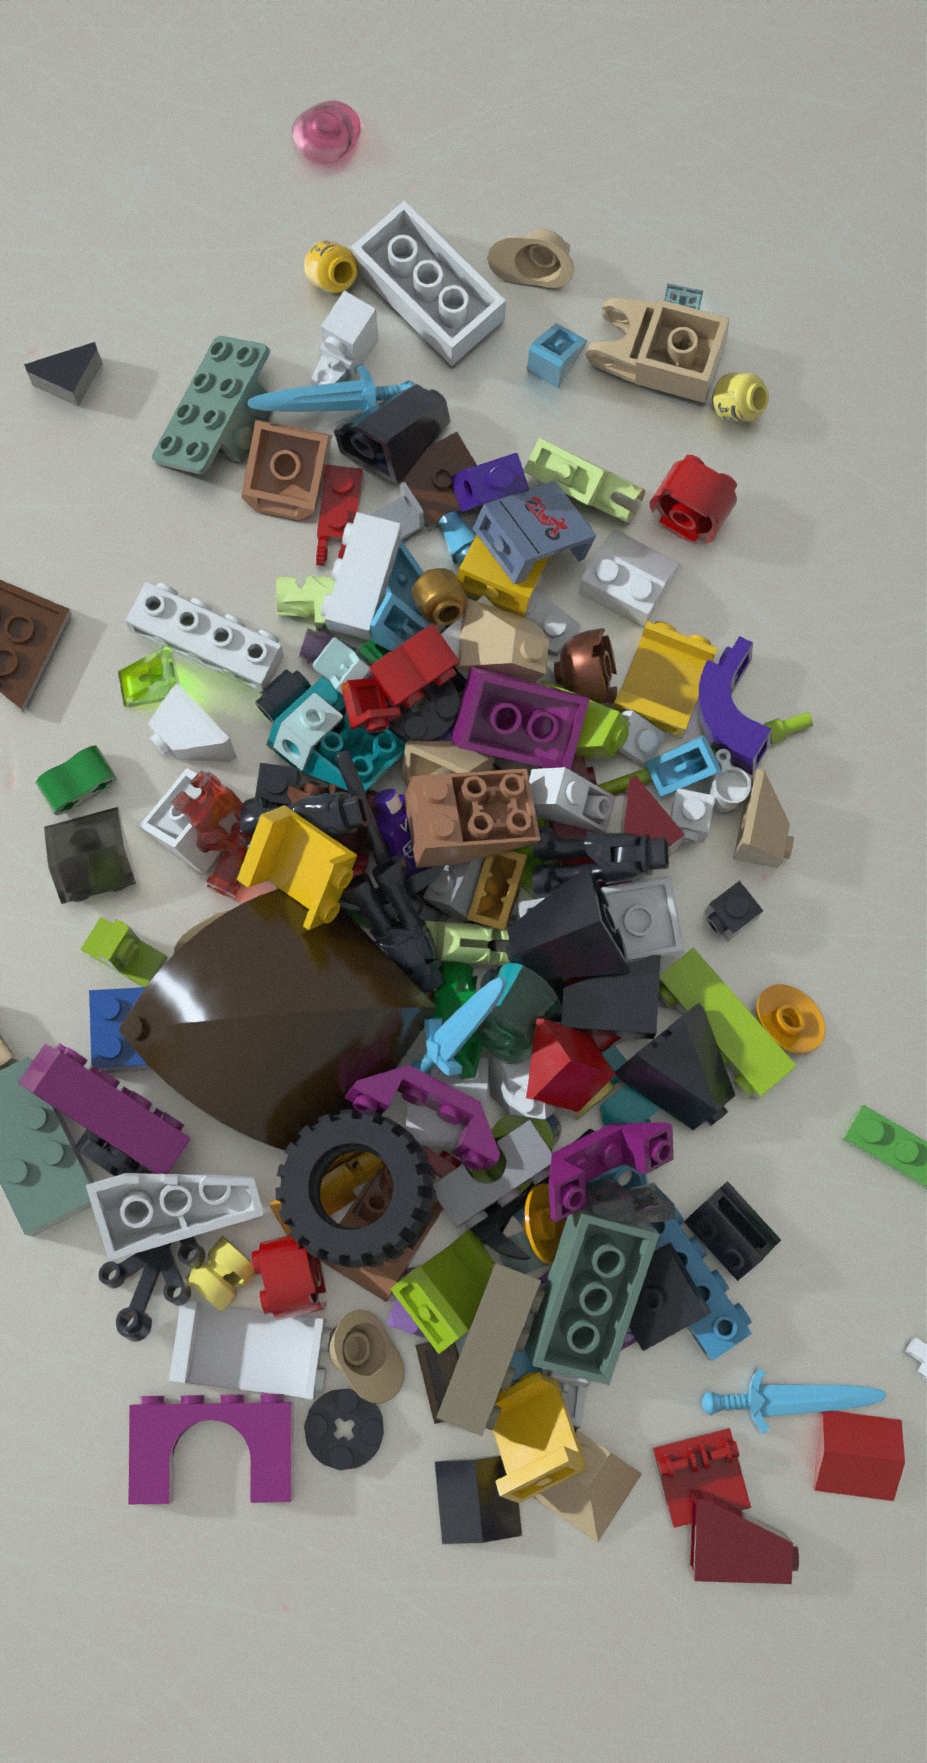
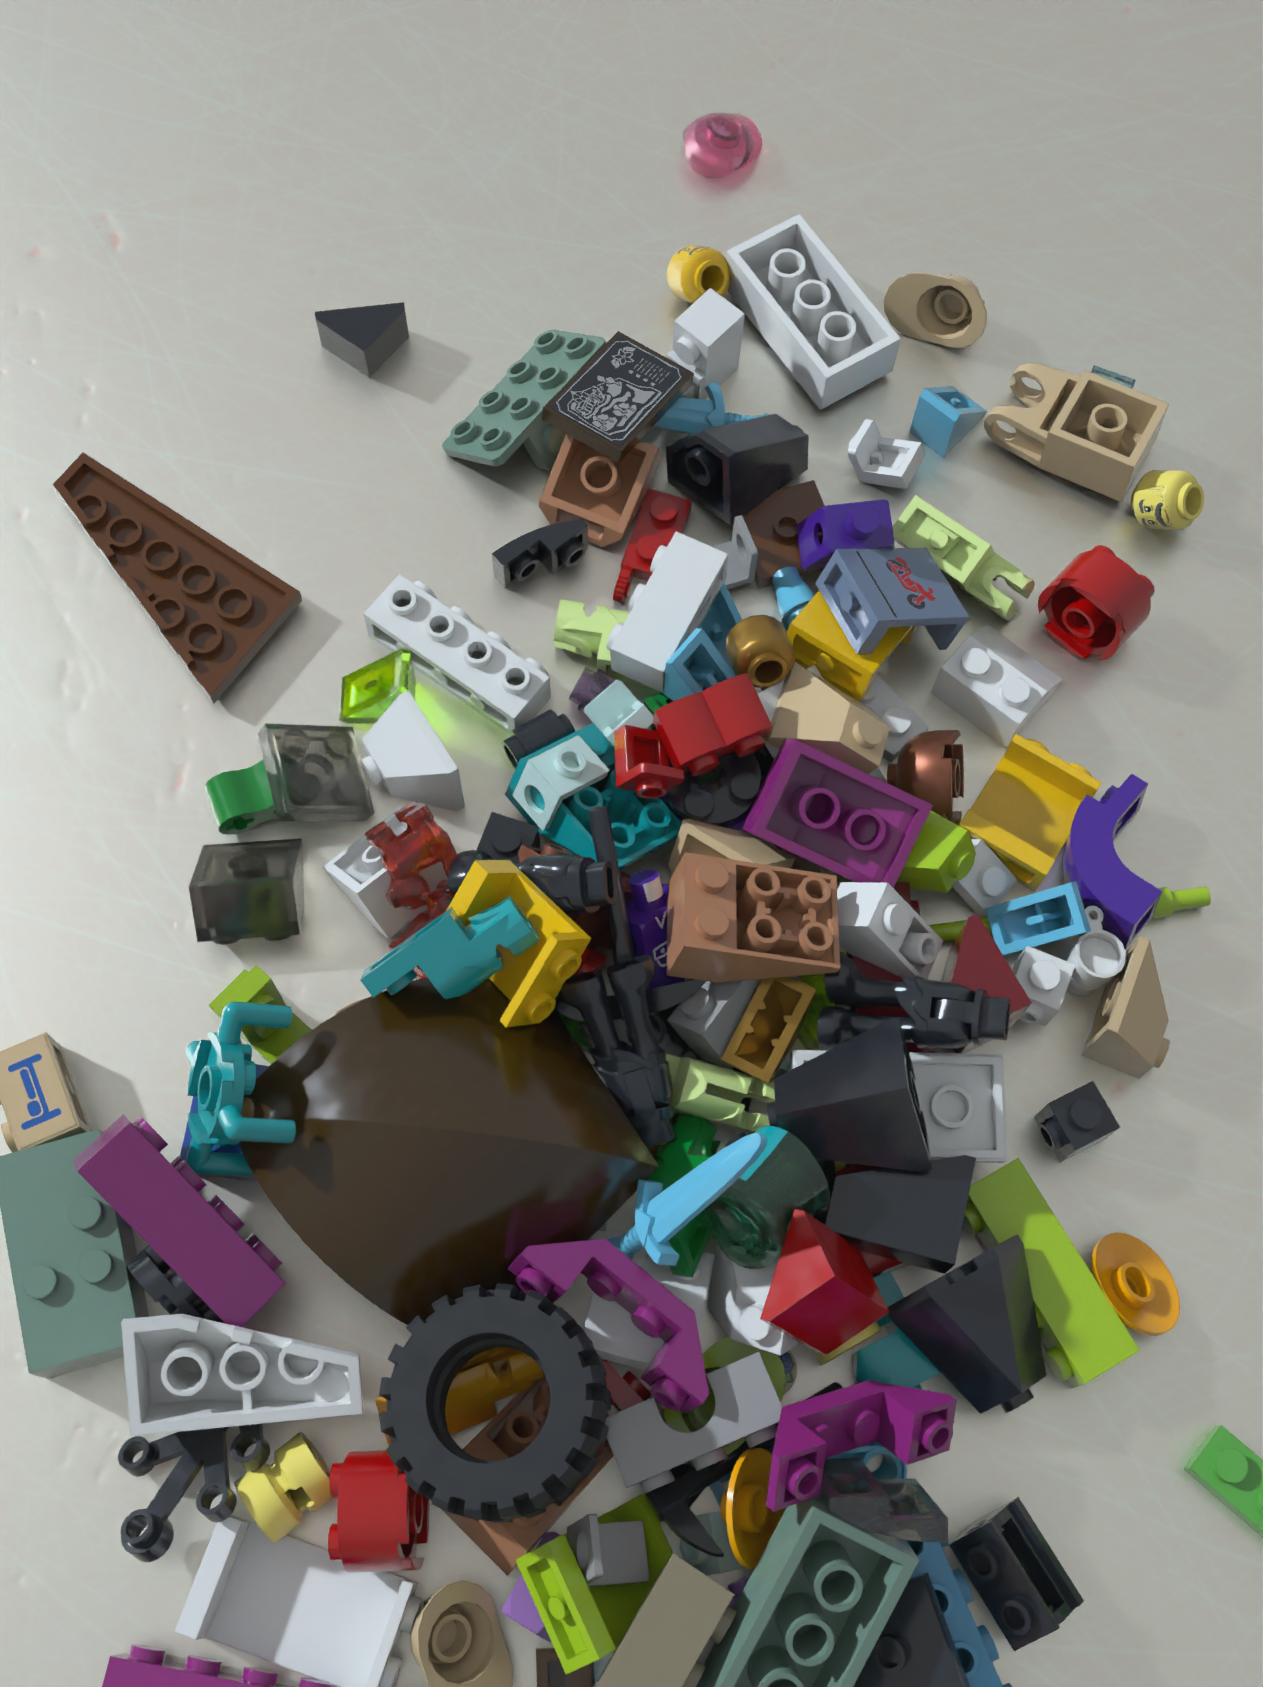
camera: 10 degrees right, 10 degrees down
none -> teal plate [185,1002,296,1176]
none -> clear smoke plate [257,723,375,821]
none -> teal plate [360,896,540,999]
none -> black slope [492,519,588,589]
none -> tile [542,331,694,463]
none -> light grey bracket [567,1514,649,1587]
none -> white bracket [847,419,926,489]

